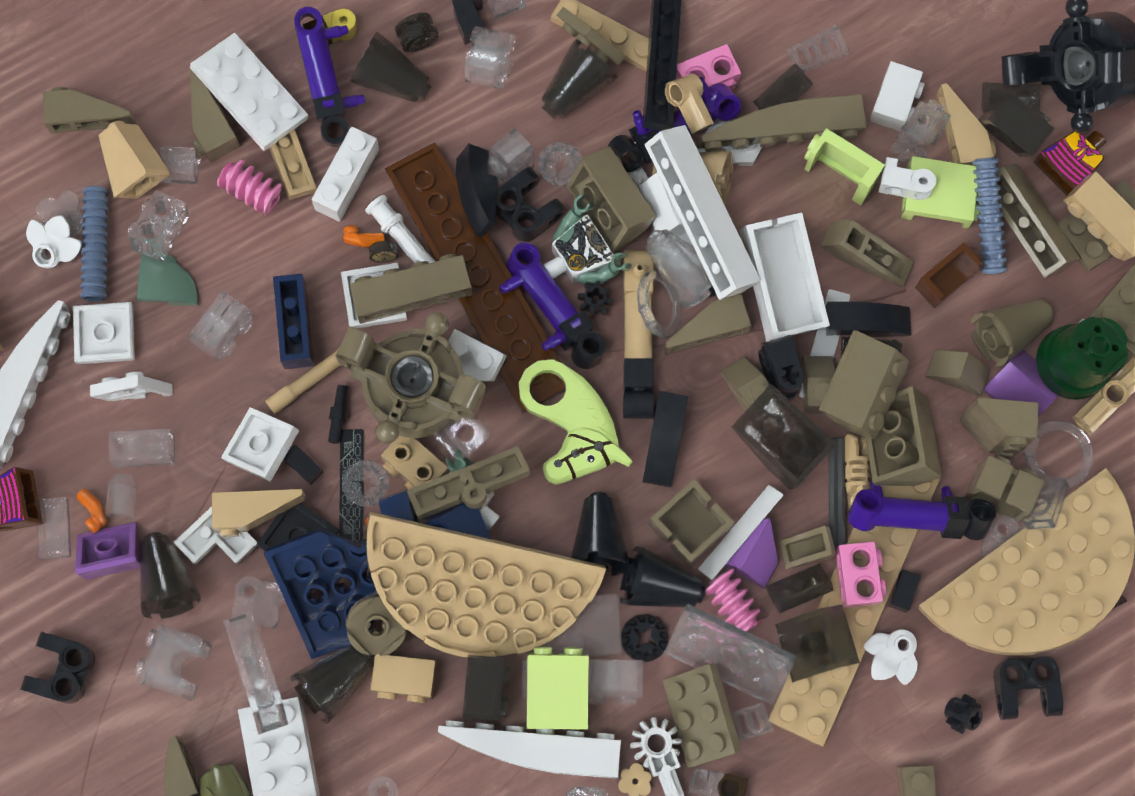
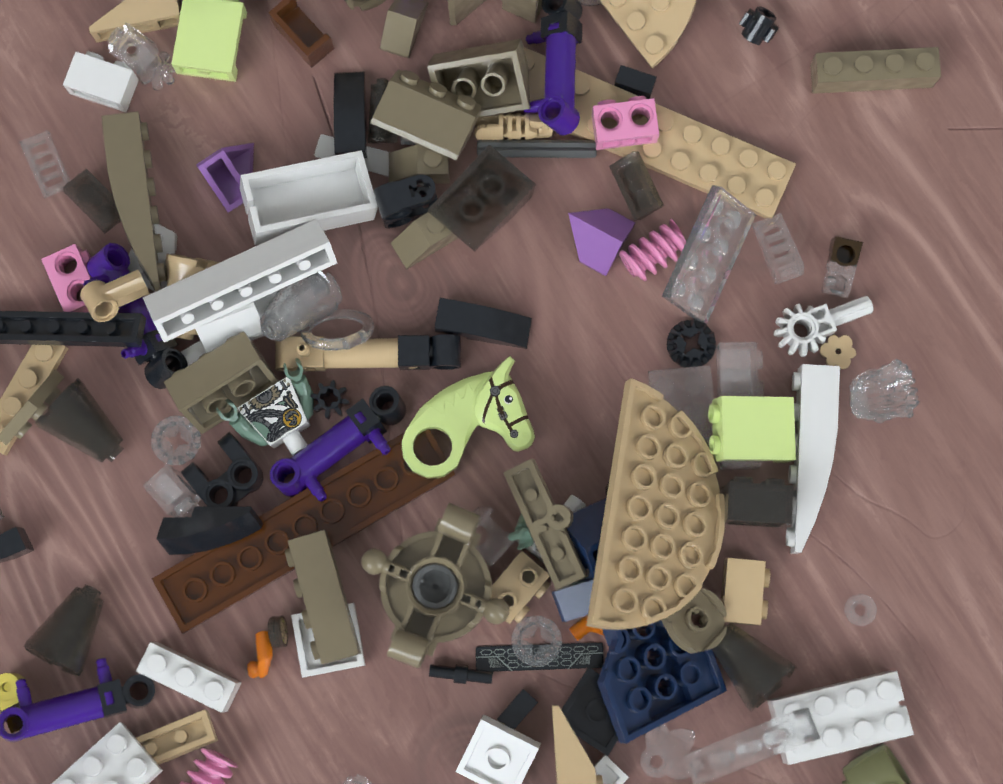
camera: 85 degrees left, 5 degrees up
tan piece [265,348,341,414] -> none
dark blue brick [273,273,314,369] -> none
white pin [365,195,436,263] -> none
clear smoke wheel [394,12,439,52] -> none
white wing [448,329,507,382] -> none
clear brick [464,26,516,89] -> none
black cone [571,492,630,576] -> none
black cone [620,546,705,608] -> none
dark tan piece [648,479,735,567] -> none
dark tan plate [662,663,742,768] -> none
dark tan slope [664,294,751,355] -> none
white sticker [698,485,783,580] -> none
clear smoke slope [775,605,860,683] -> none
dark tan slope [779,525,836,569] -> none
yellowish green panel [804,128,885,206] -> none
dark tan slope [820,219,914,287] -> none
white plate [863,629,918,685] -> none
white leg [878,157,936,200] -> none
none -> medium lavender slope [196,143,254,213]

